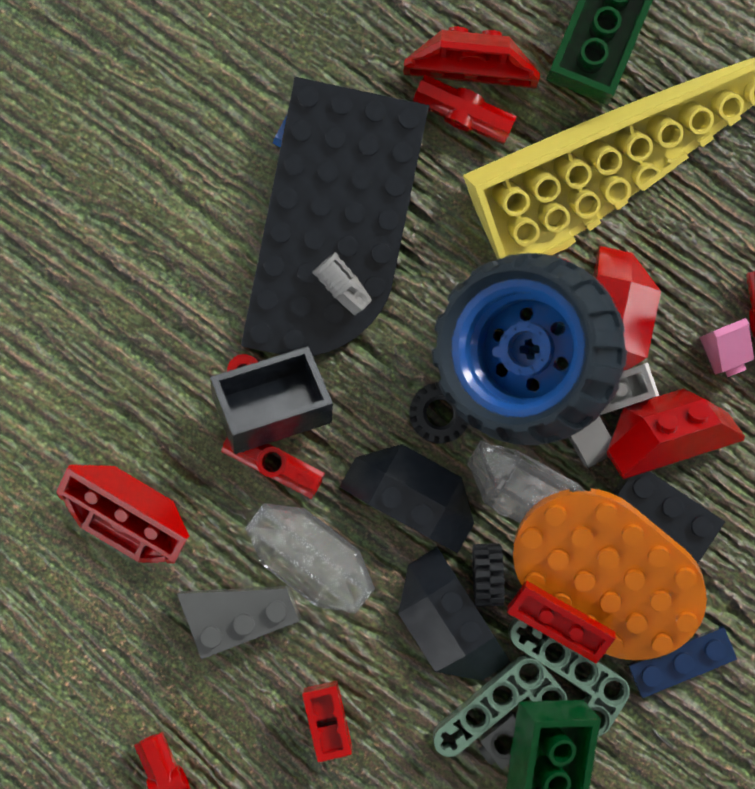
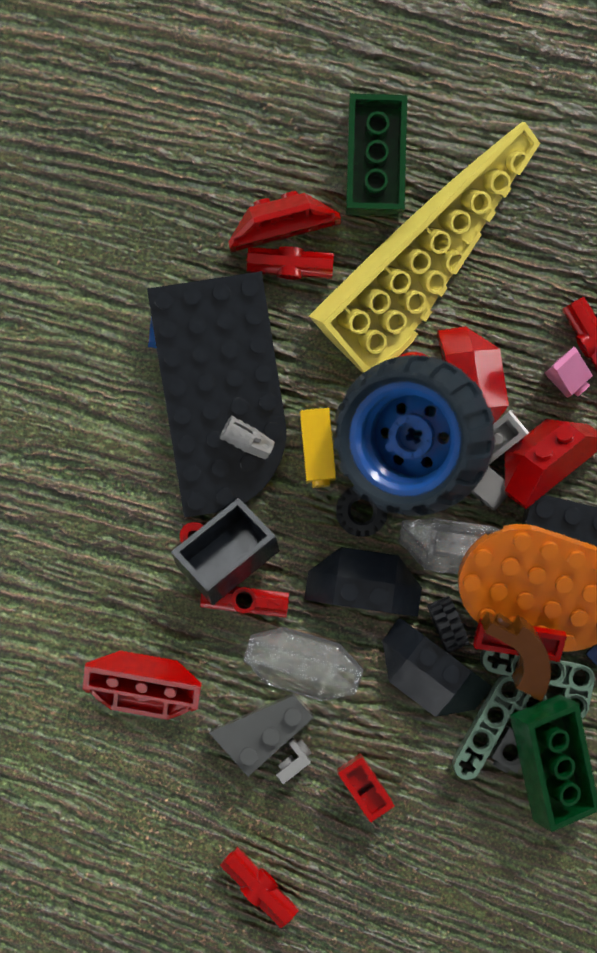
camera: 25 degrees left, 0 degrees up
none -> light grey bracket [276,737,312,784]
none -> yellow brick [300,408,336,488]
none -> reddish brown arch [481,612,551,701]

